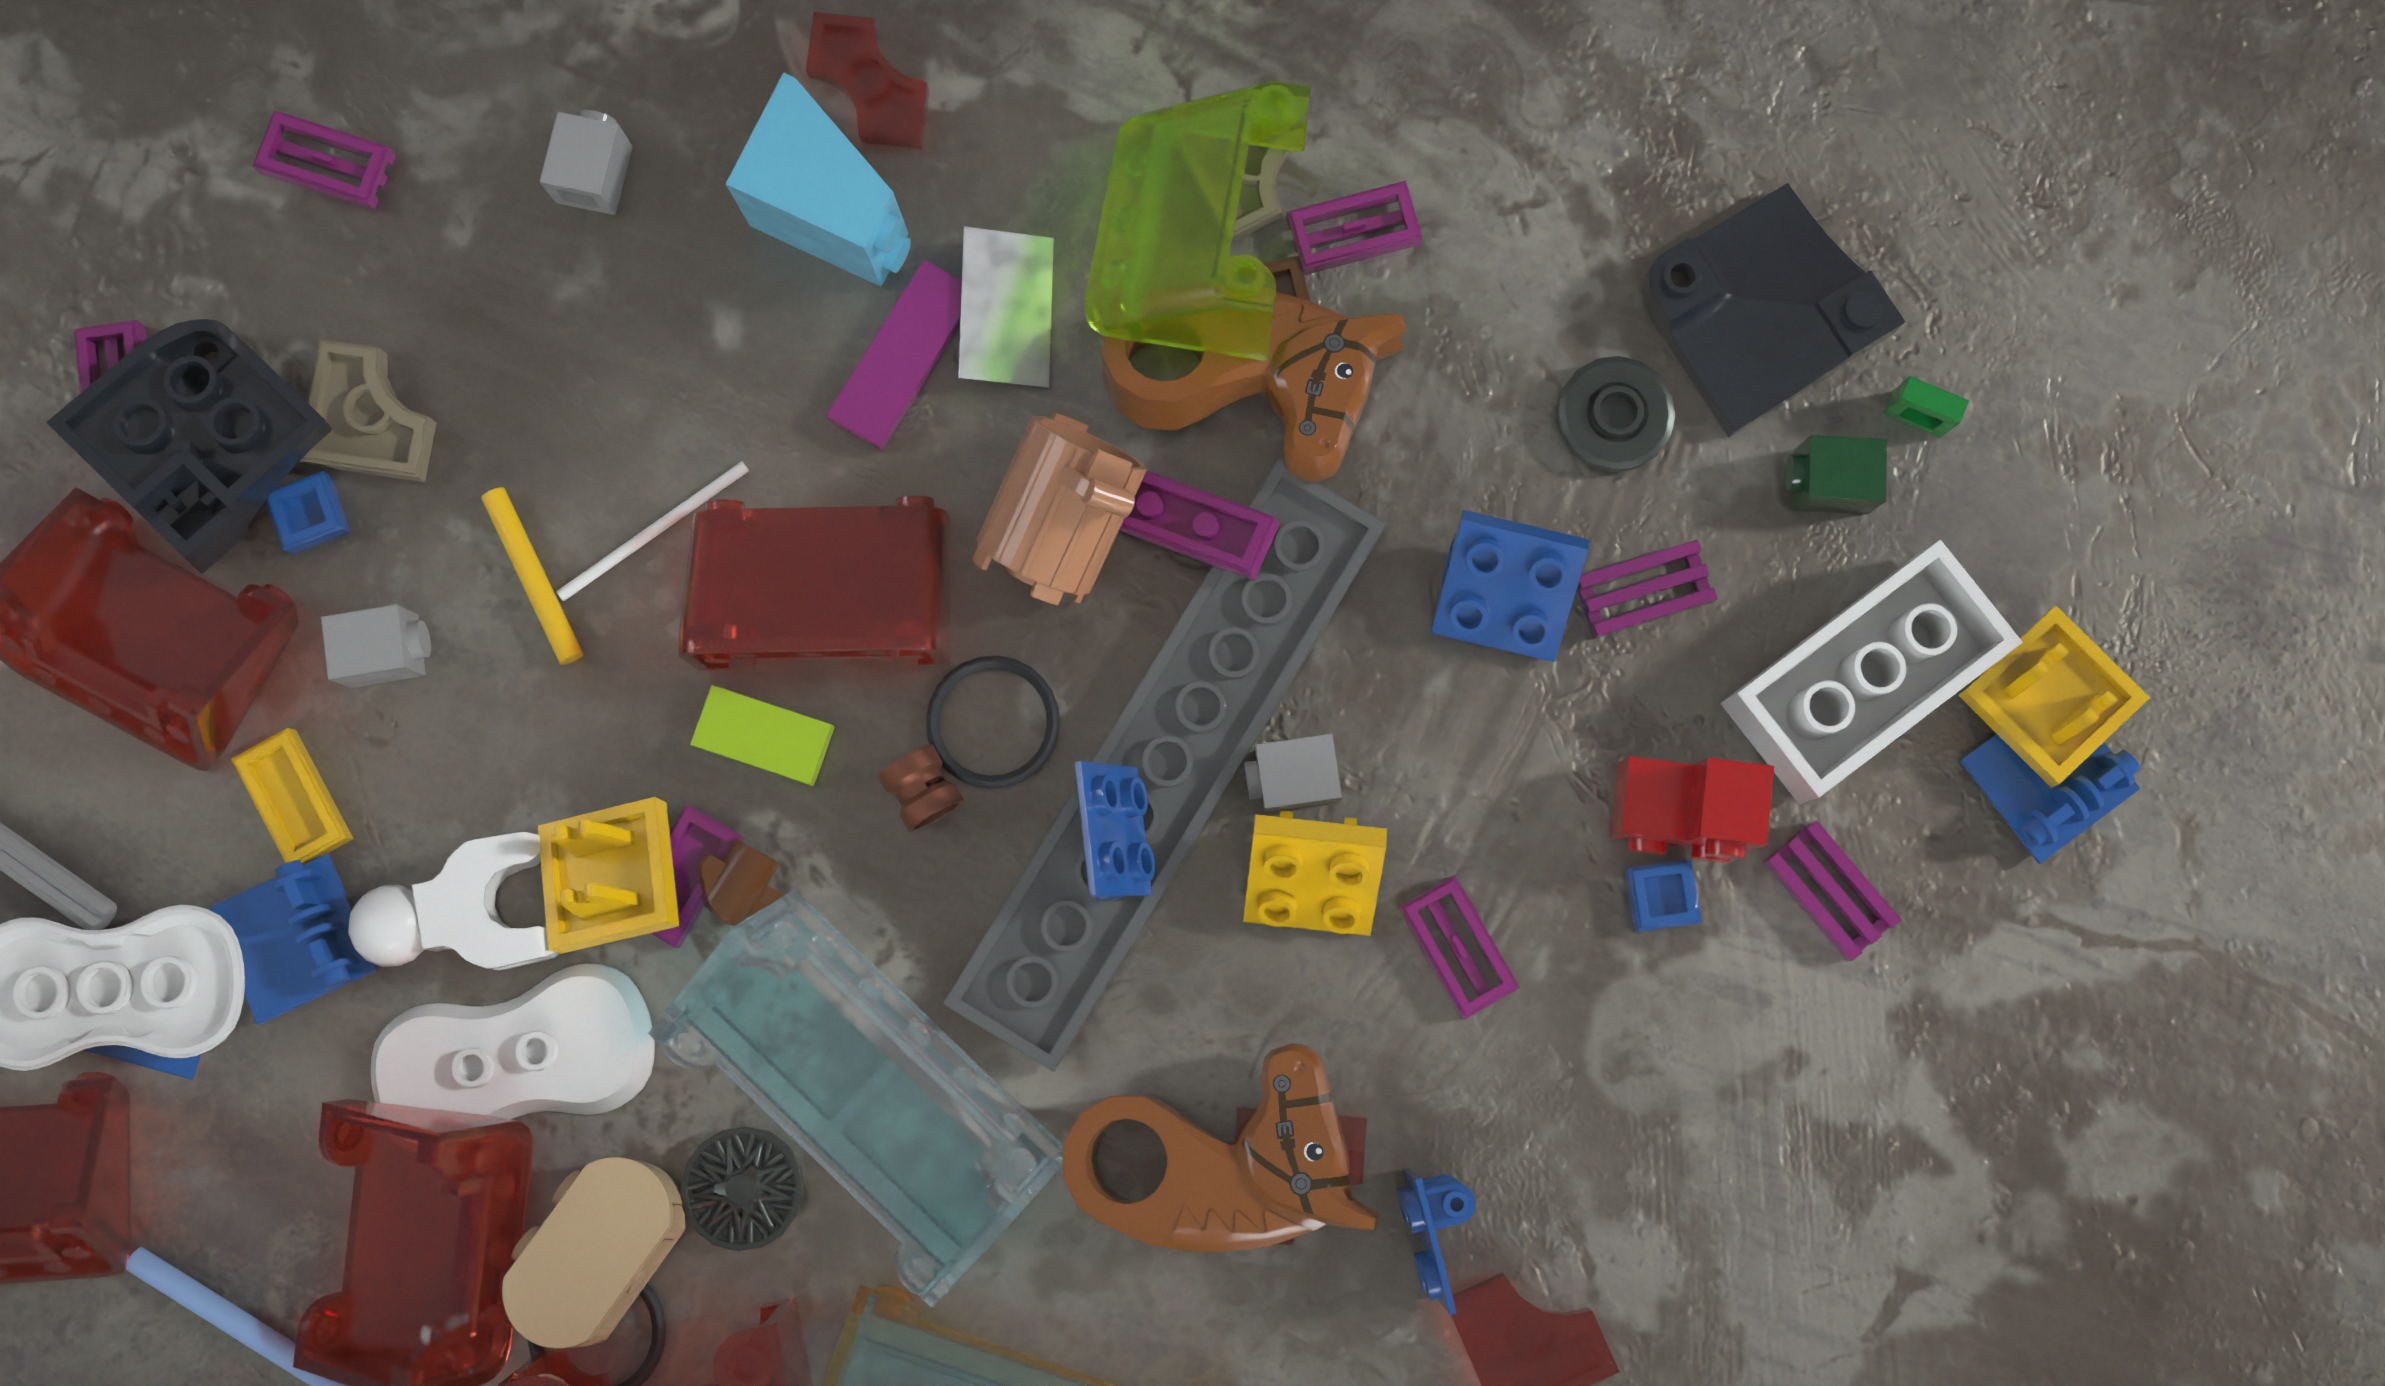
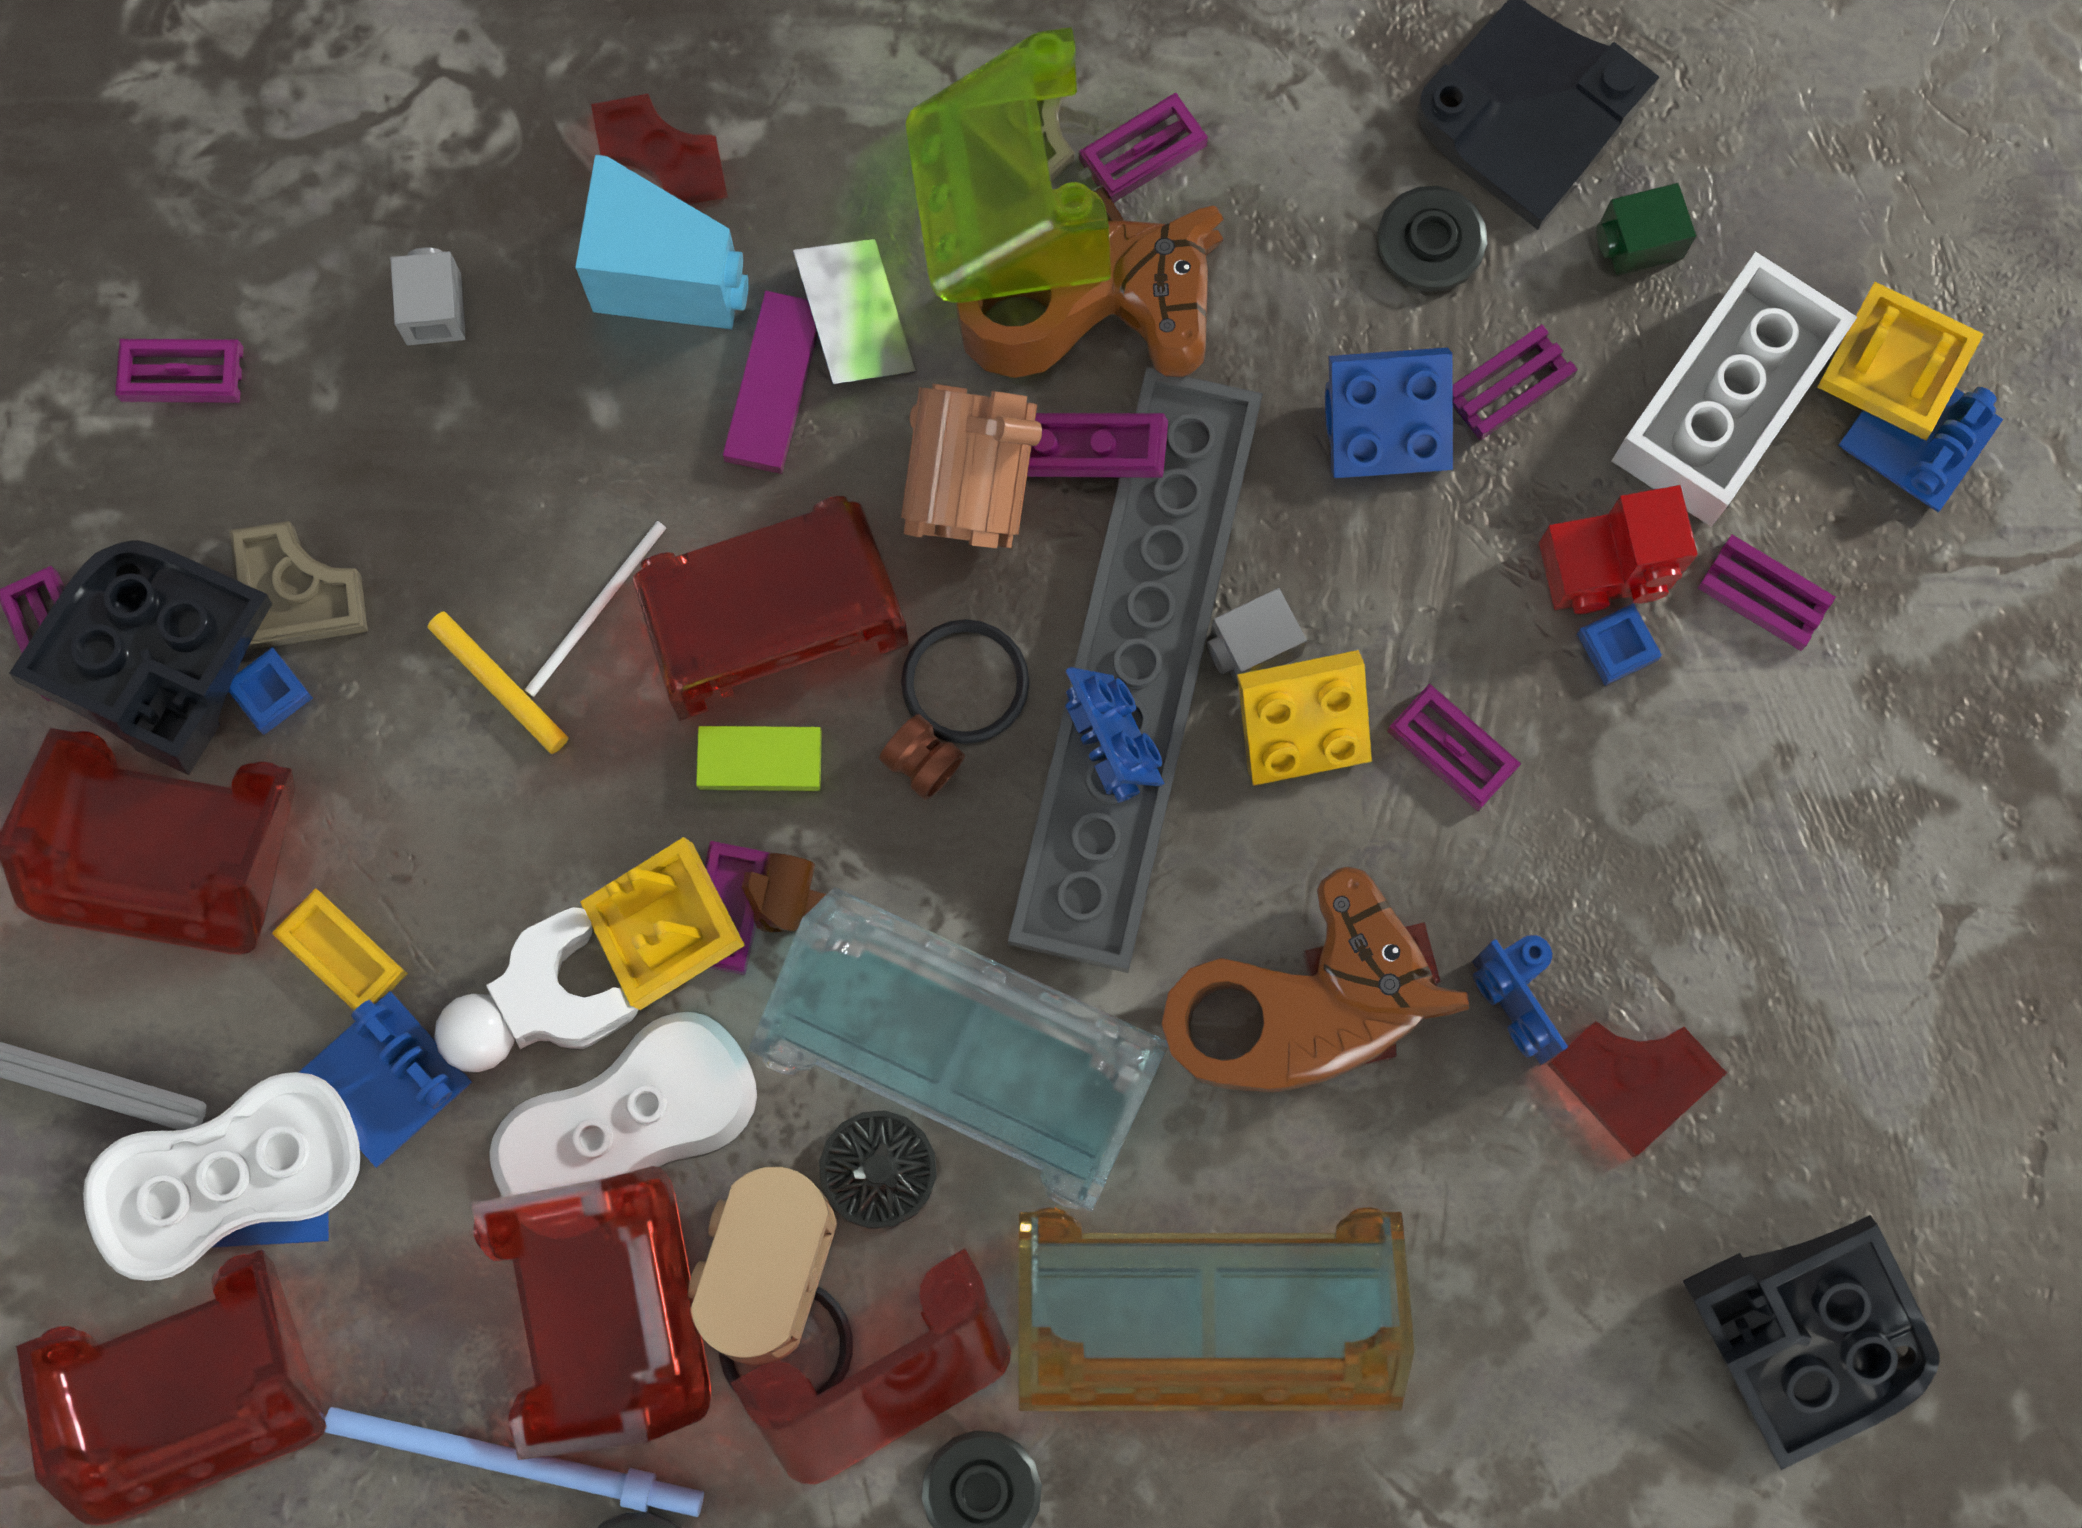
camera: 20 degrees left, 5 degrees down
light grey brick [321,604,431,688] -> none
green tile [1883,376,1969,438] -> none

